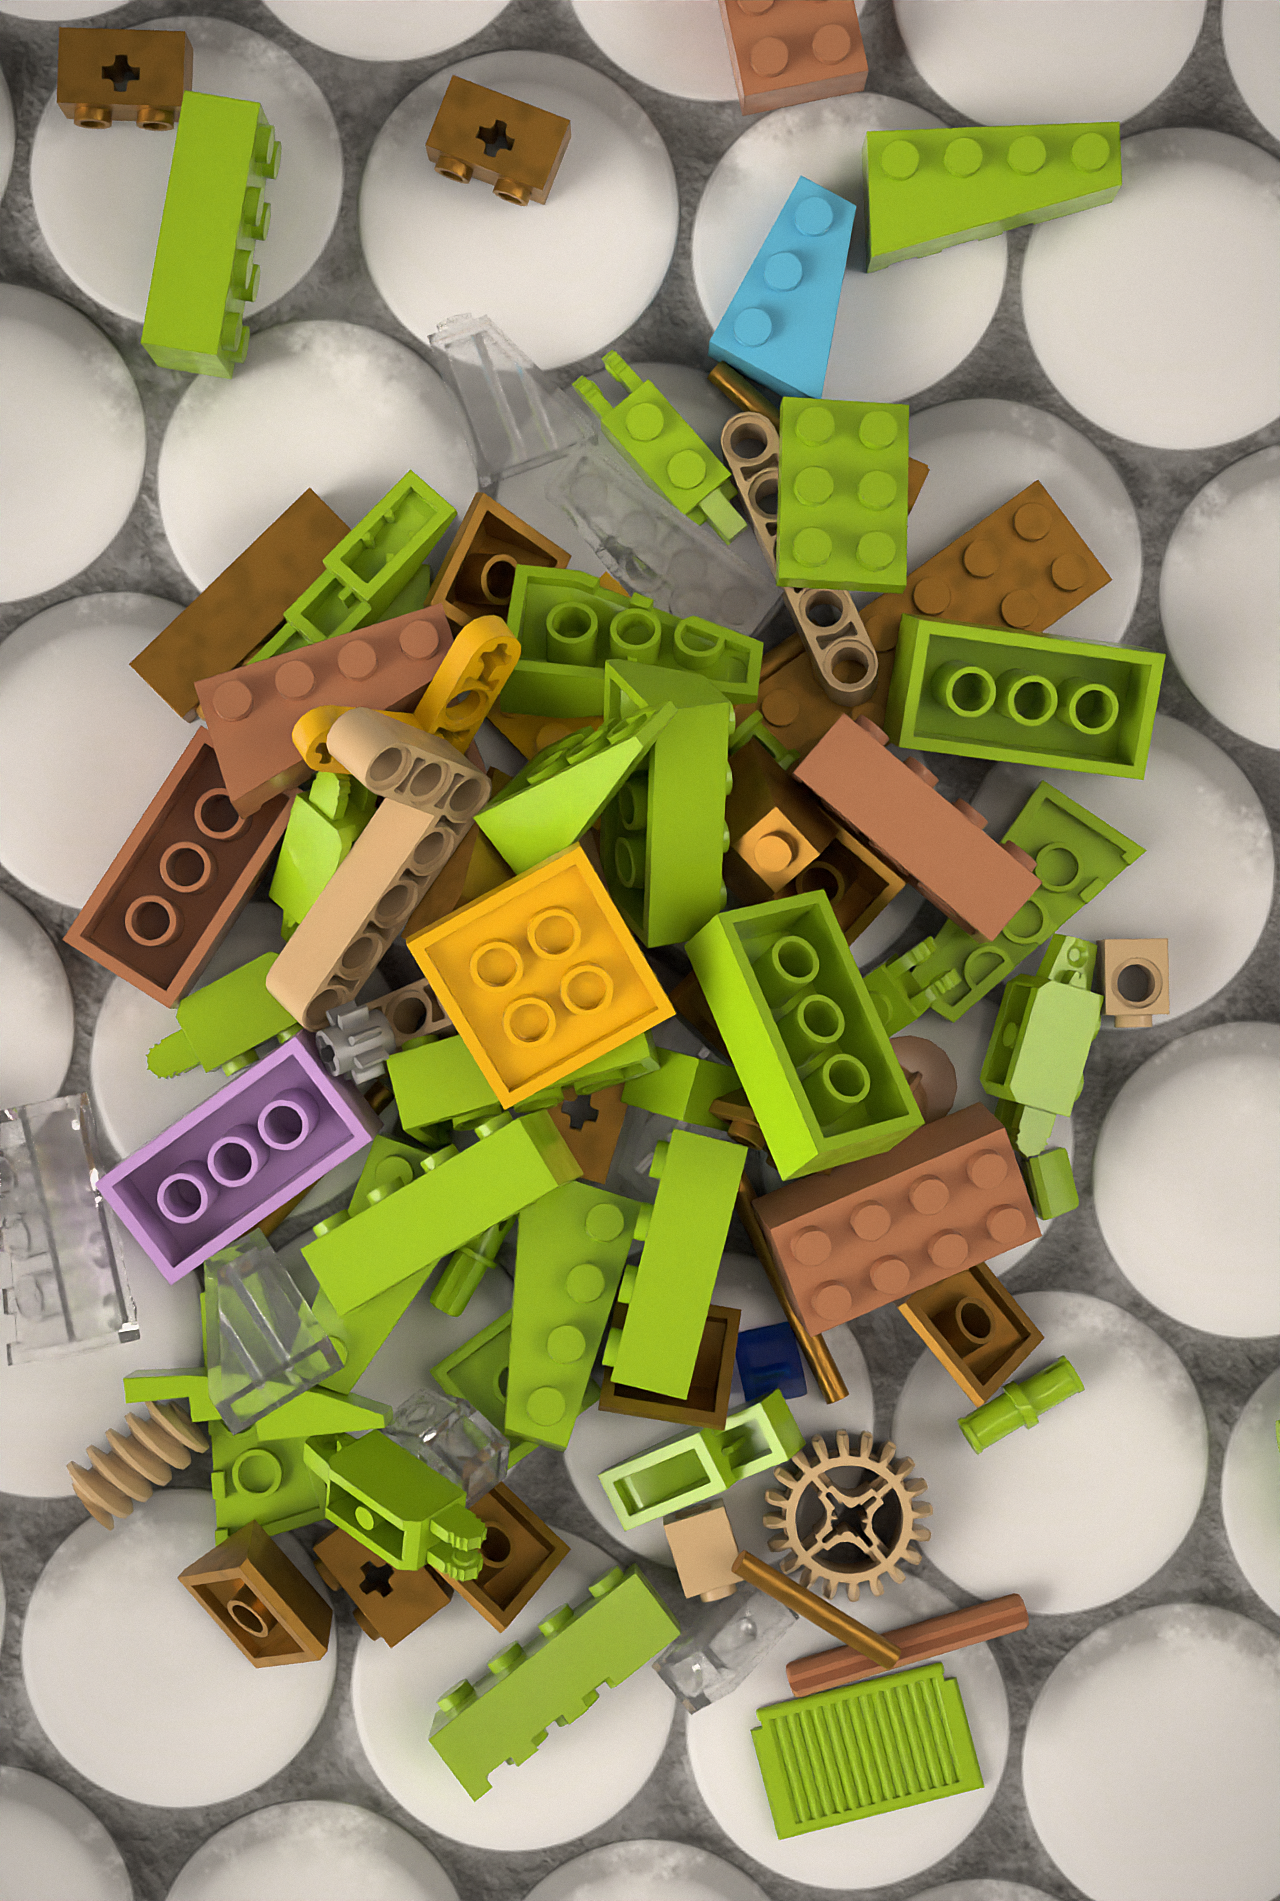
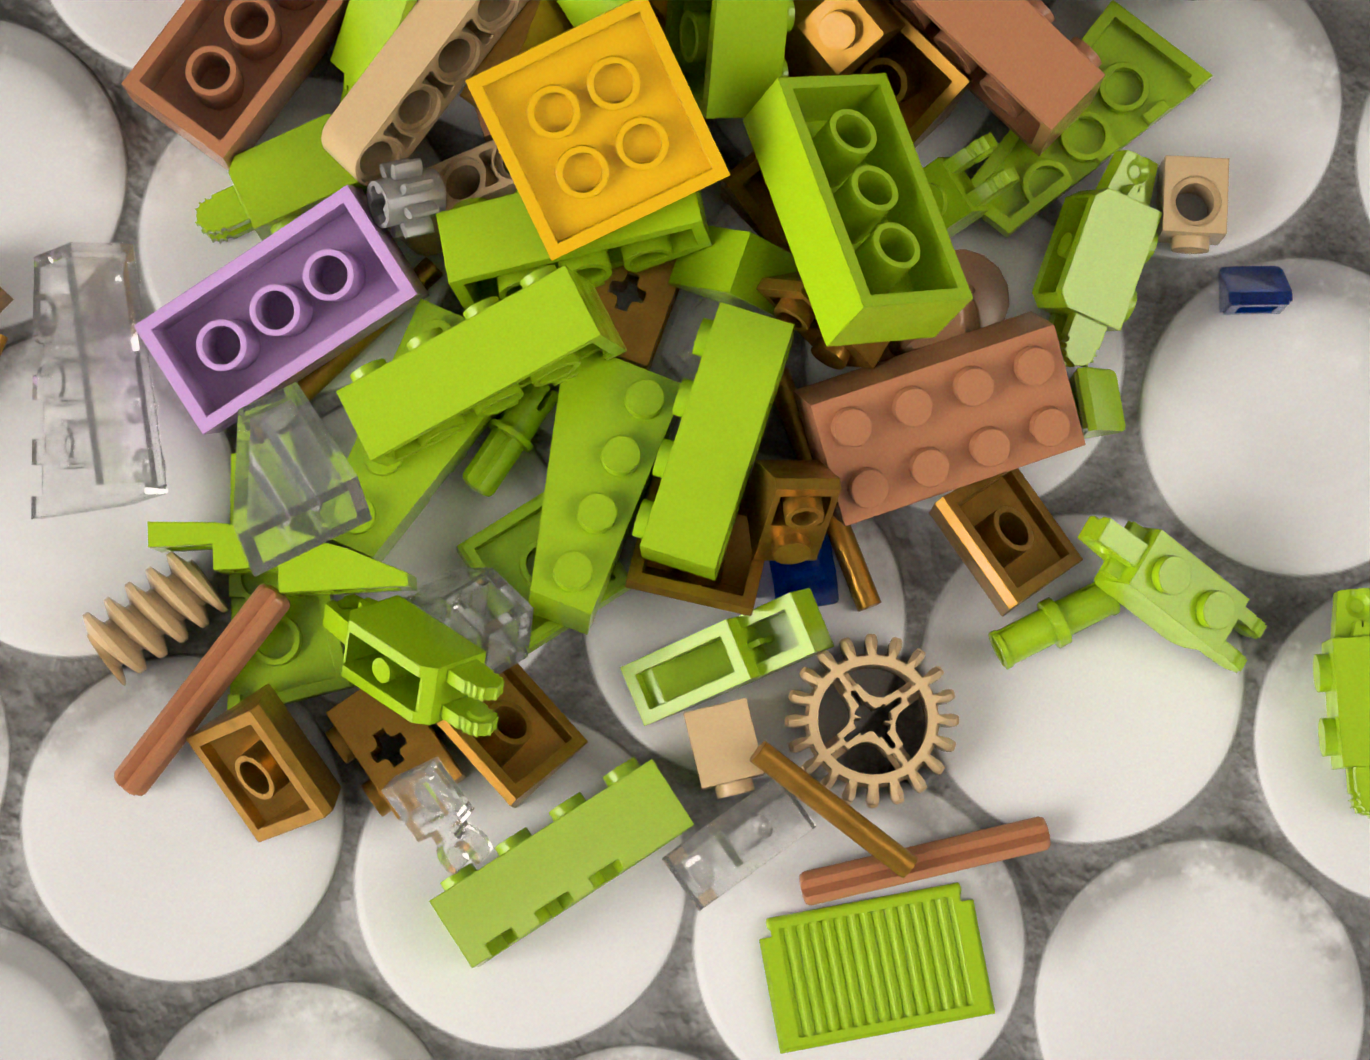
camera: 10 degrees right, 5 degrees down
none -> nougat axle [114,583,290,796]
none -> clear plate [381,757,493,875]
none -> pearl gold slope [744,460,841,565]
none -> lime hinge [1077,516,1267,673]
none -> clear blue slope [1218,266,1293,315]

